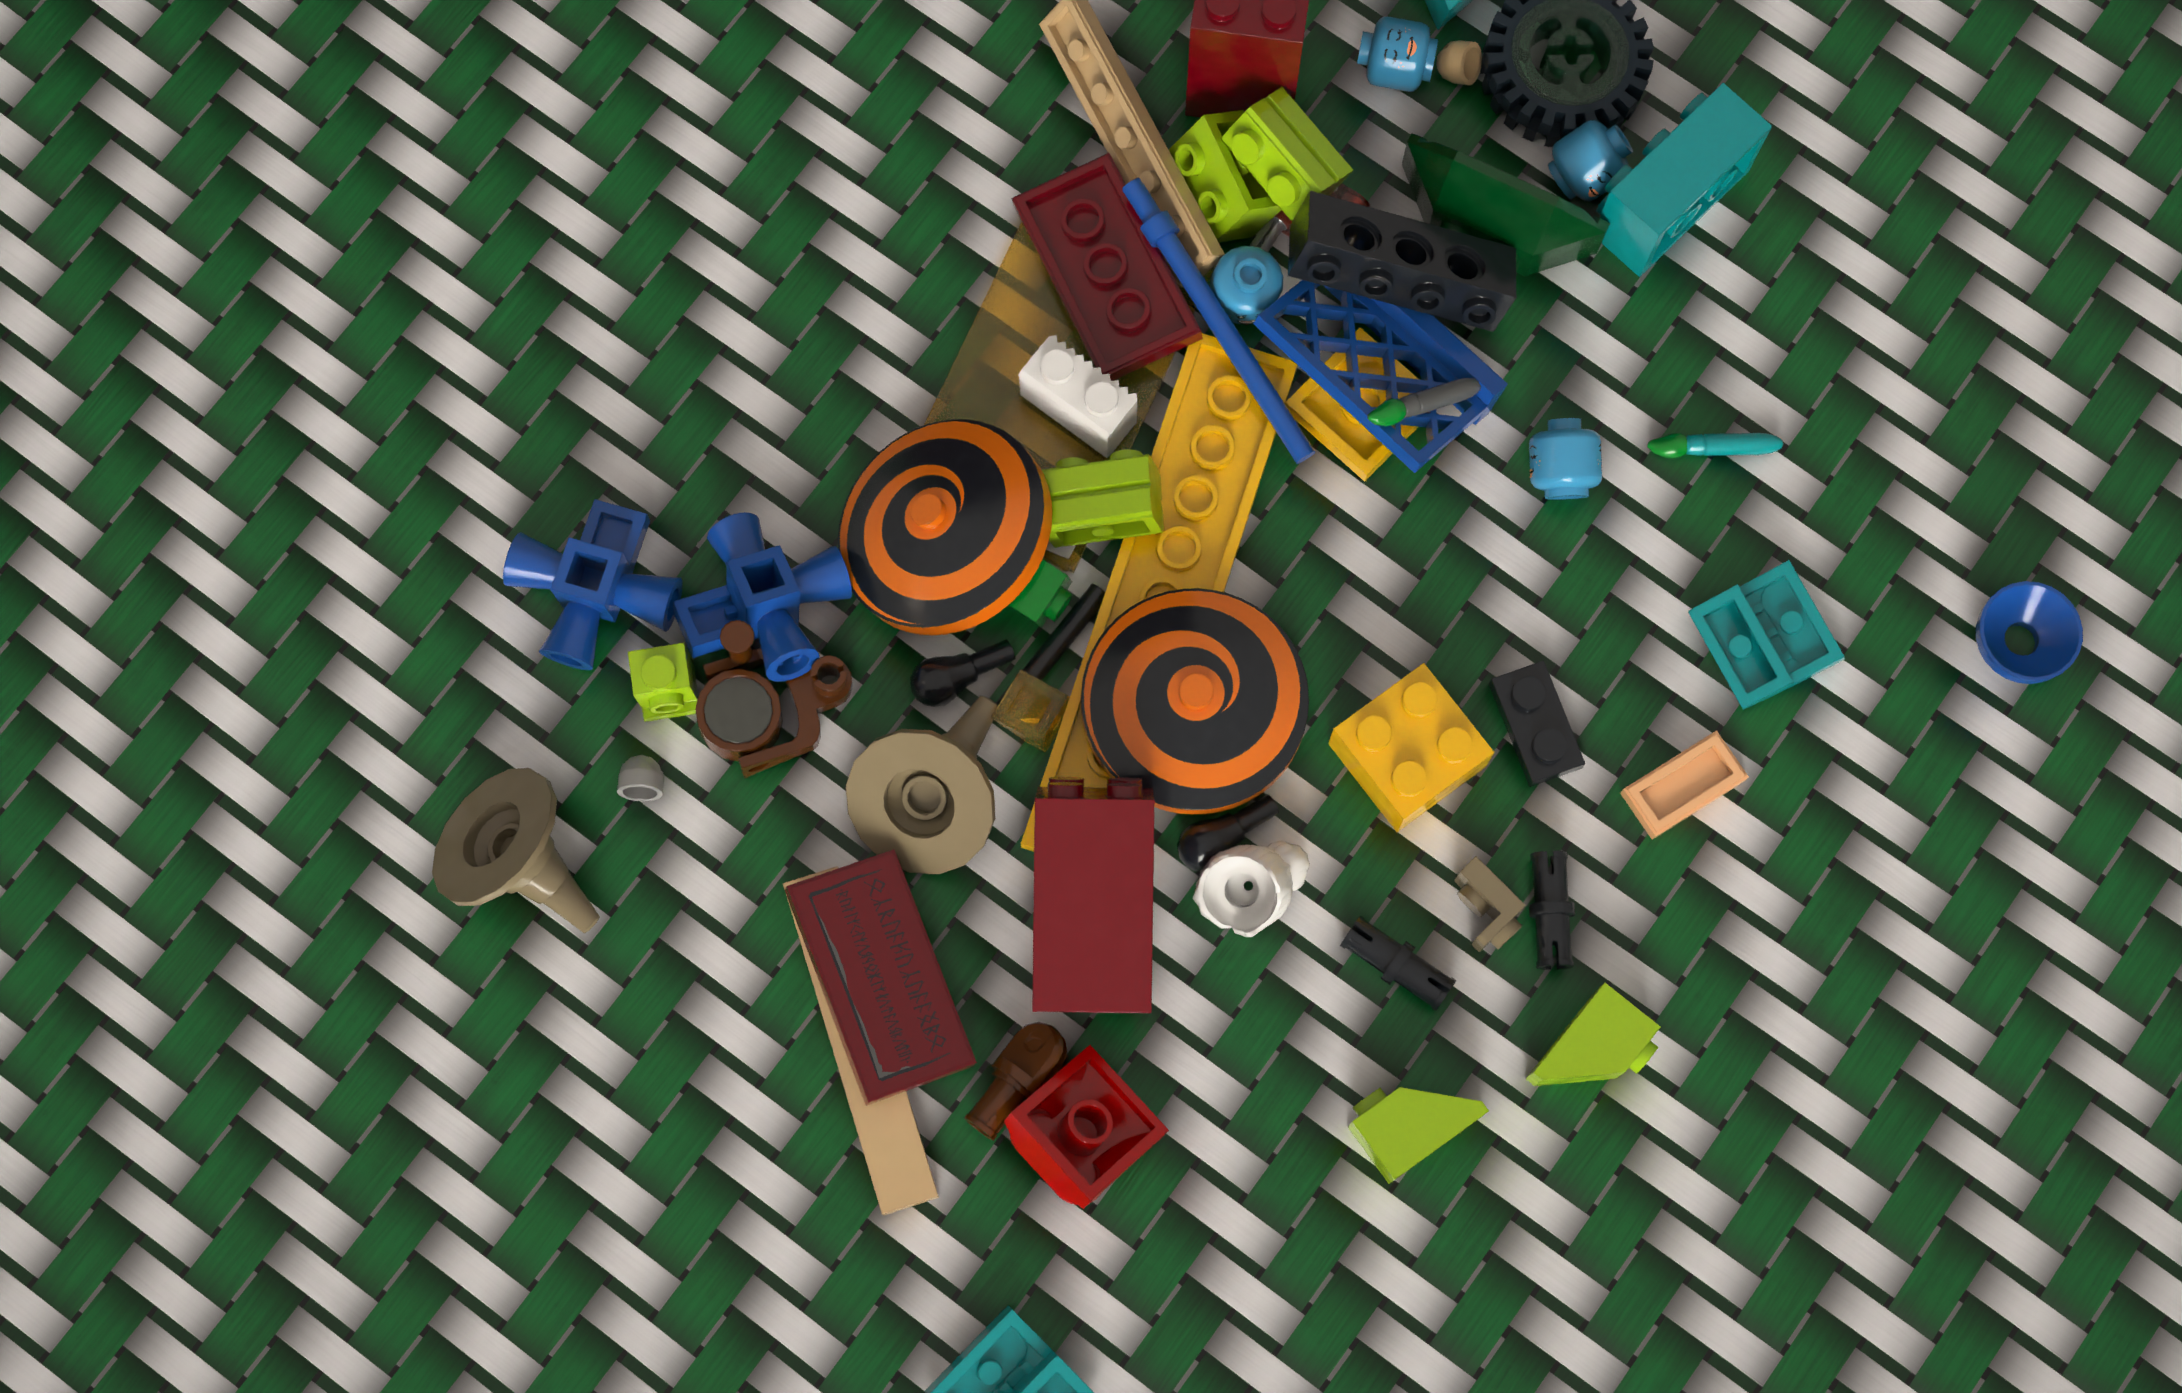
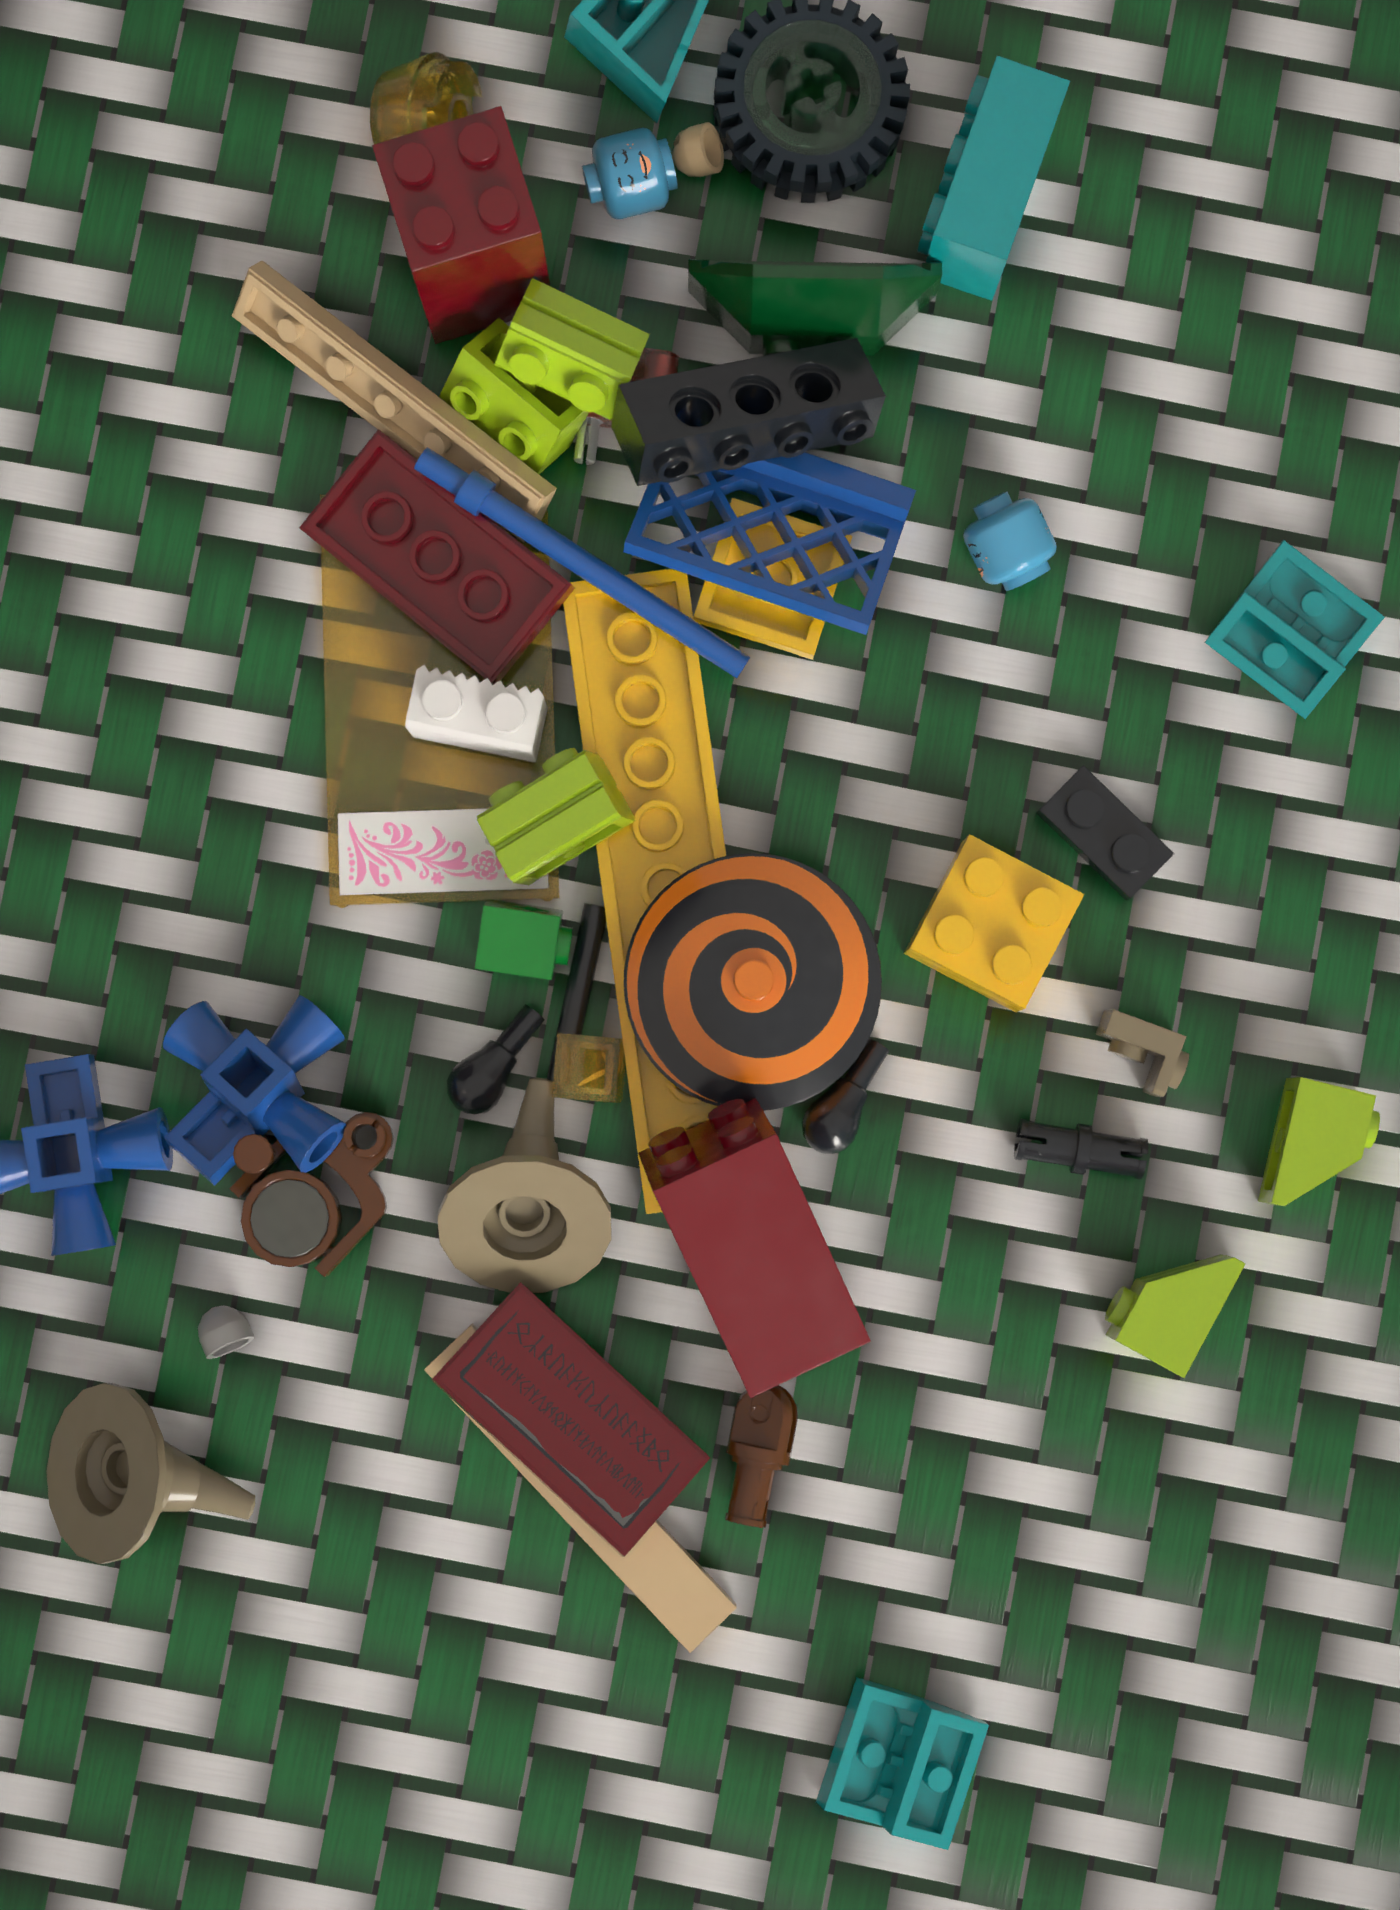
camera: 30 degrees left, 10 degrees up
lime brick [628,643,698,722] -> none
dish [838,419,1052,635] -> none
red slope [1004,1045,1169,1209] -> none
white piece [1192,841,1310,938] -> none
dark azure head [1210,246,1284,325] -> none
dark grey piece [1367,378,1481,426] -> none
black pin [1529,851,1575,970] -> none
dark azure head [1548,120,1633,202] -> none
light nougat tile [1620,730,1749,840] -> none
teal piece [1647,433,1784,459] -> none

